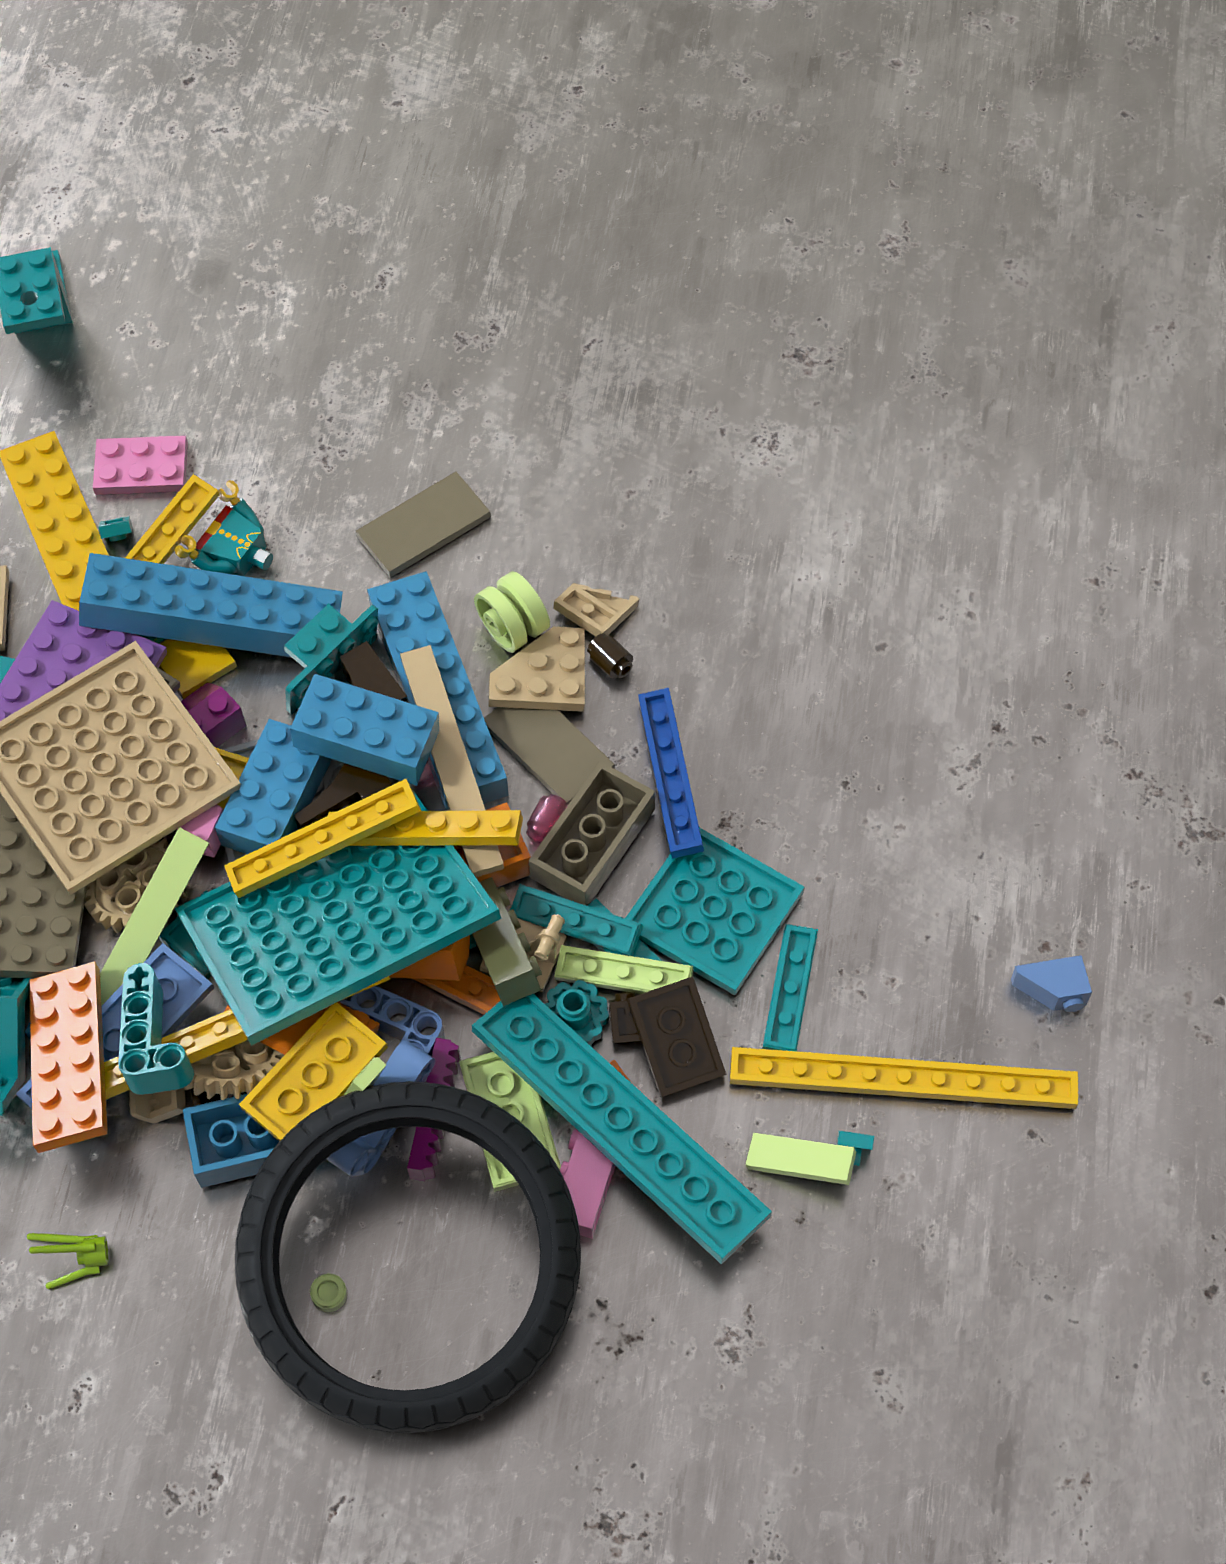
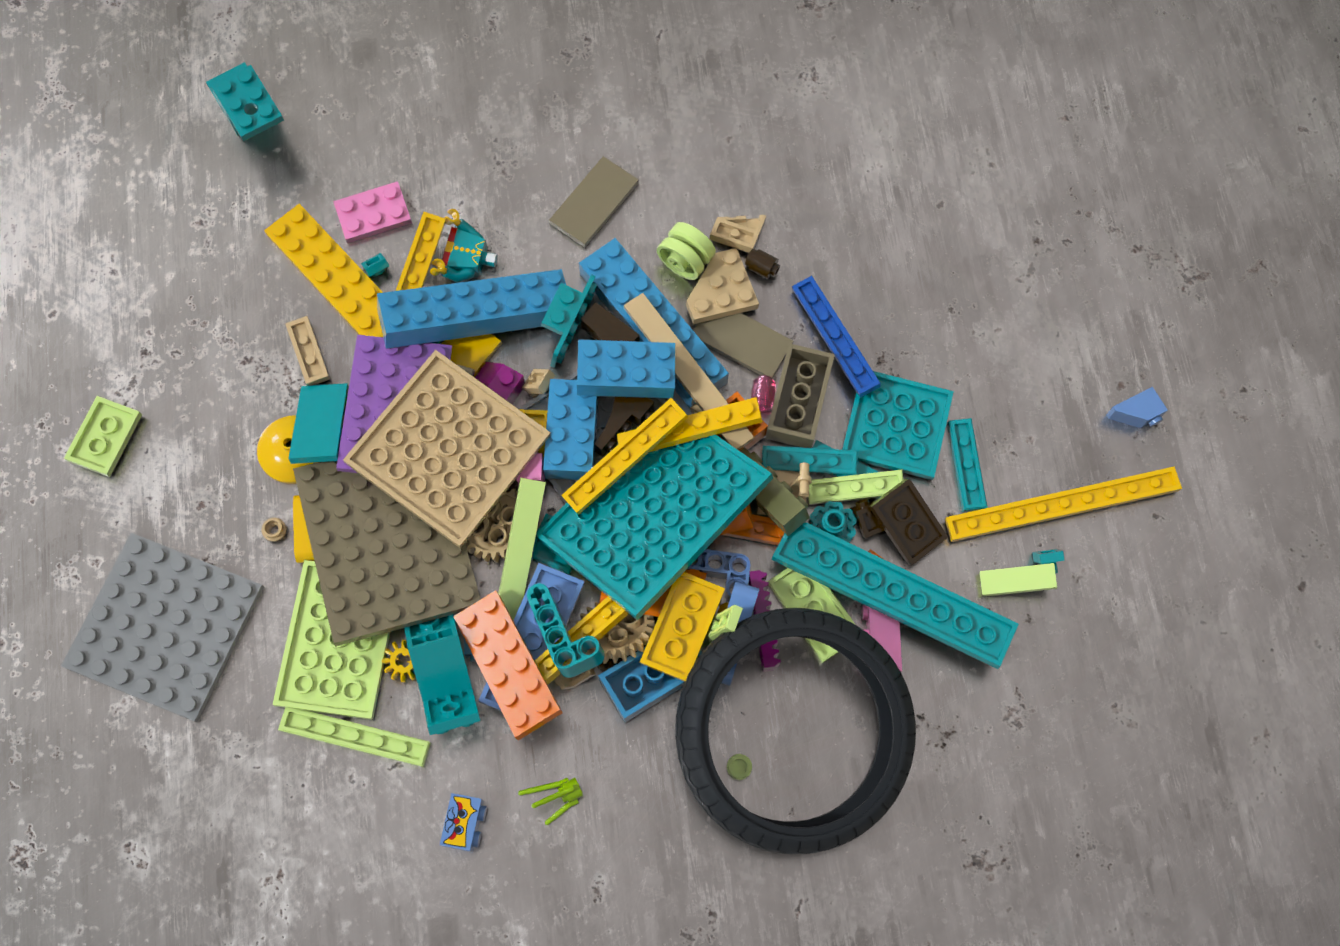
camera: 20 degrees left, 10 degrees up
none -> tan bracket [522,369,555,398]

